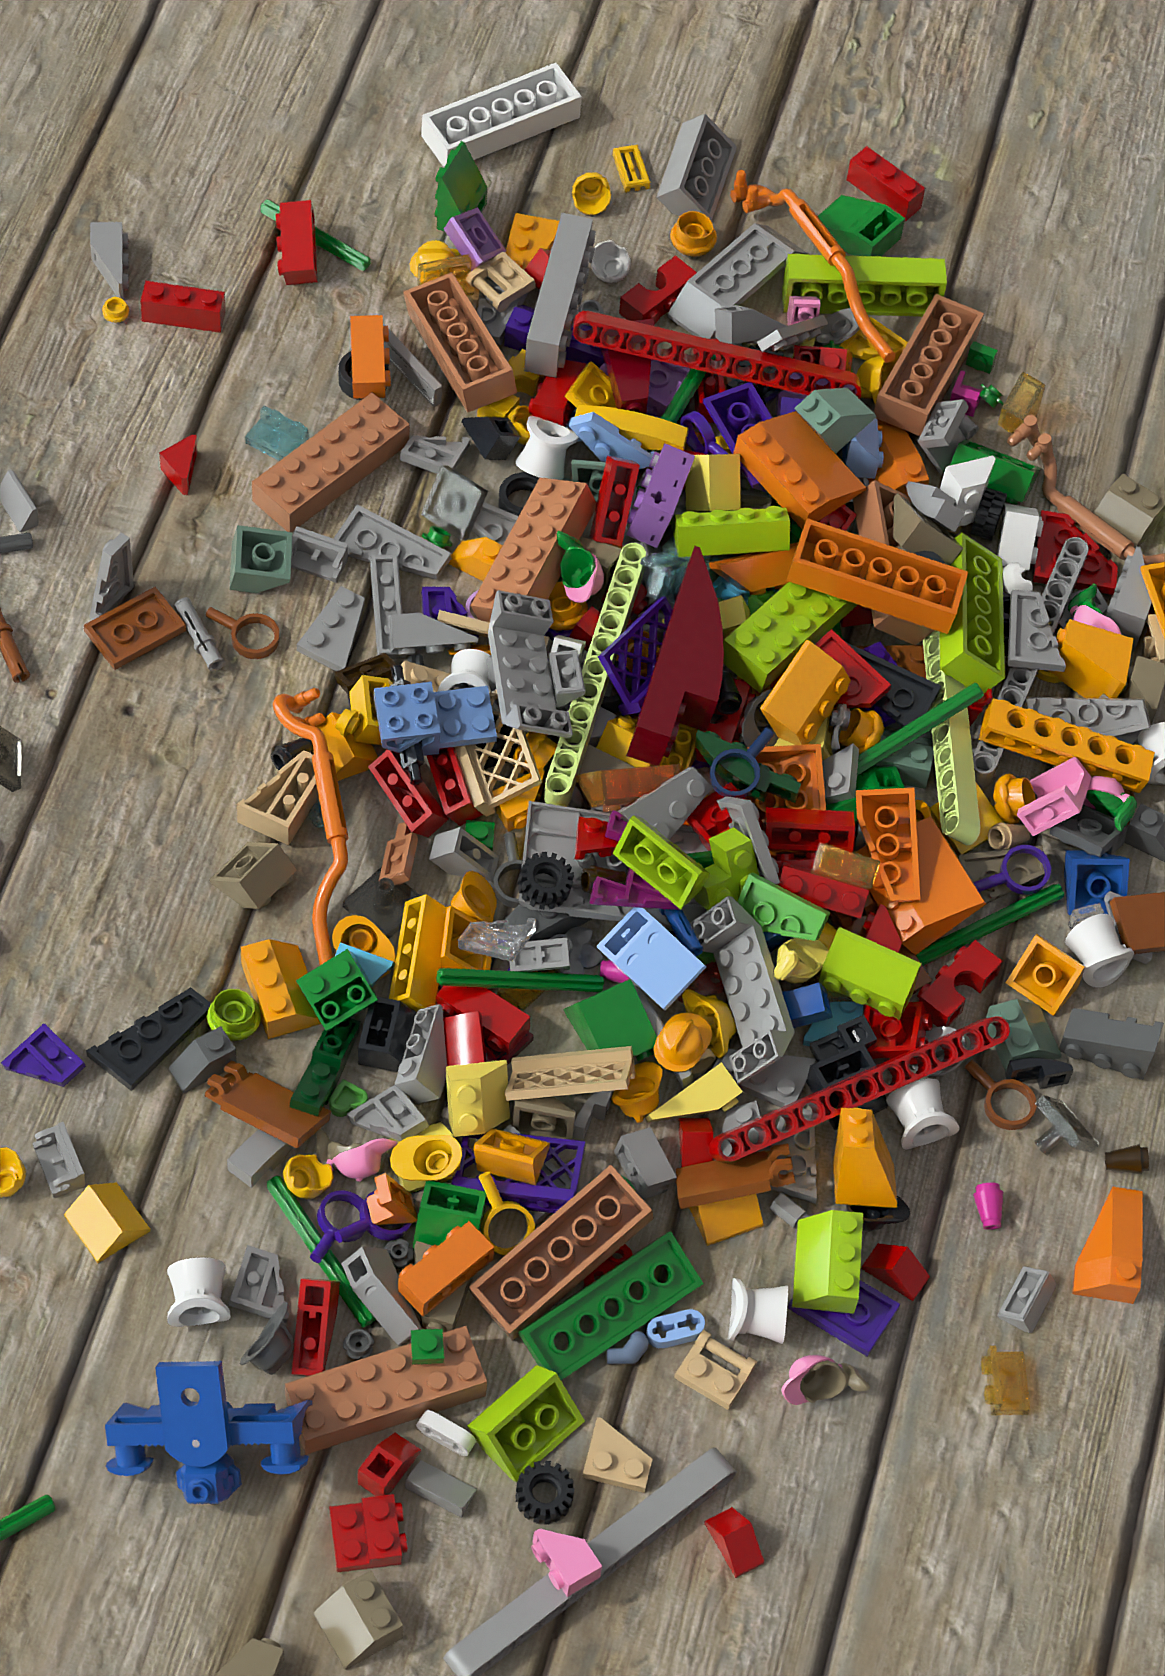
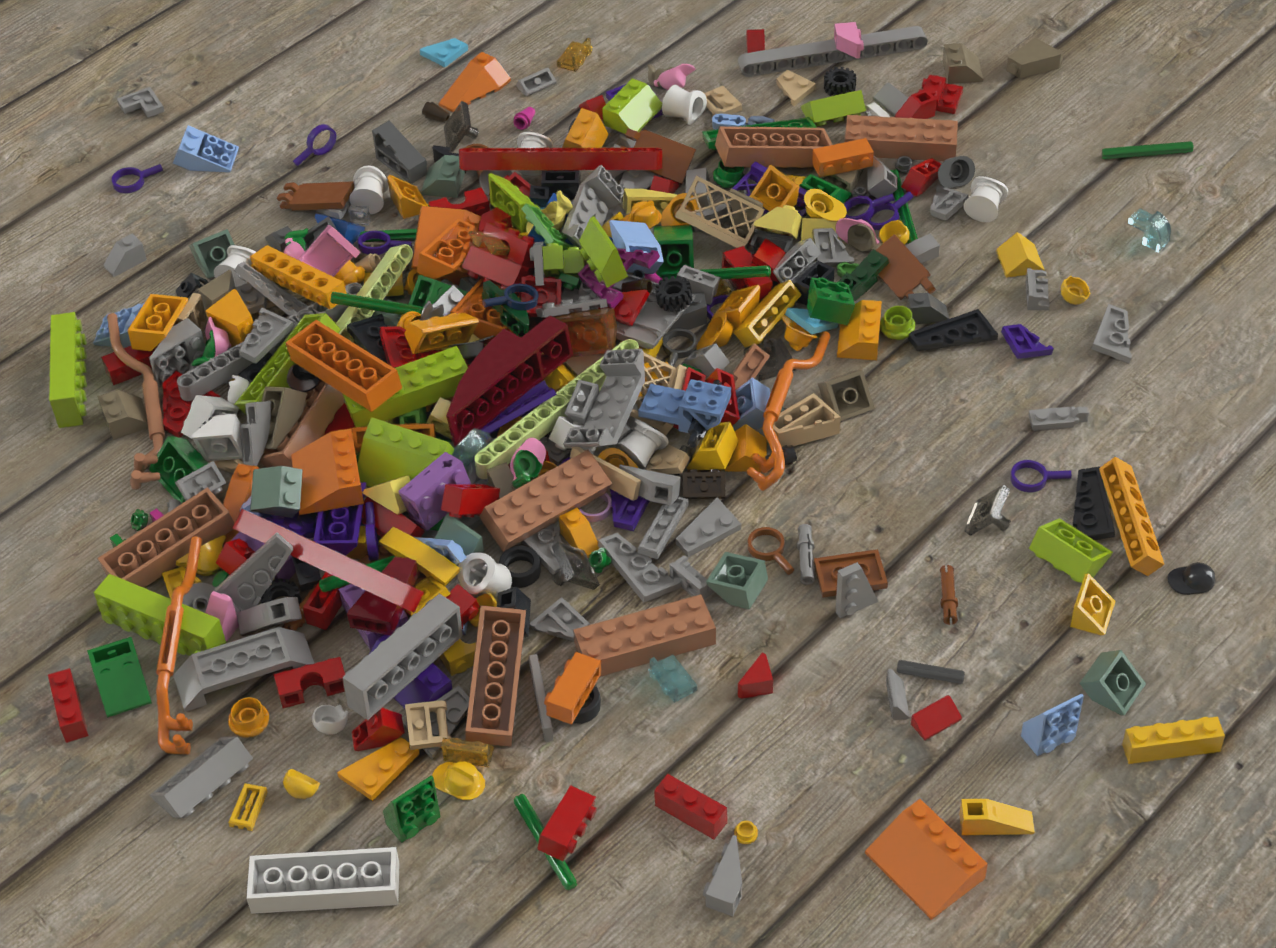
camera: 145 degrees left, 10 degrees down
blue piece [105,1361,313,1504] -> none
yellow plate [335,709,361,737] -> none
orange slope [367,1173,418,1225] -> none
green plate [411,1329,444,1365] -> none
medium lavender slope [444,207,506,271] -> none
clear wing [458,918,537,962] -> none
clear yellow slope [998,372,1046,433] -> none
none -> light blue slope [733,377,770,431]

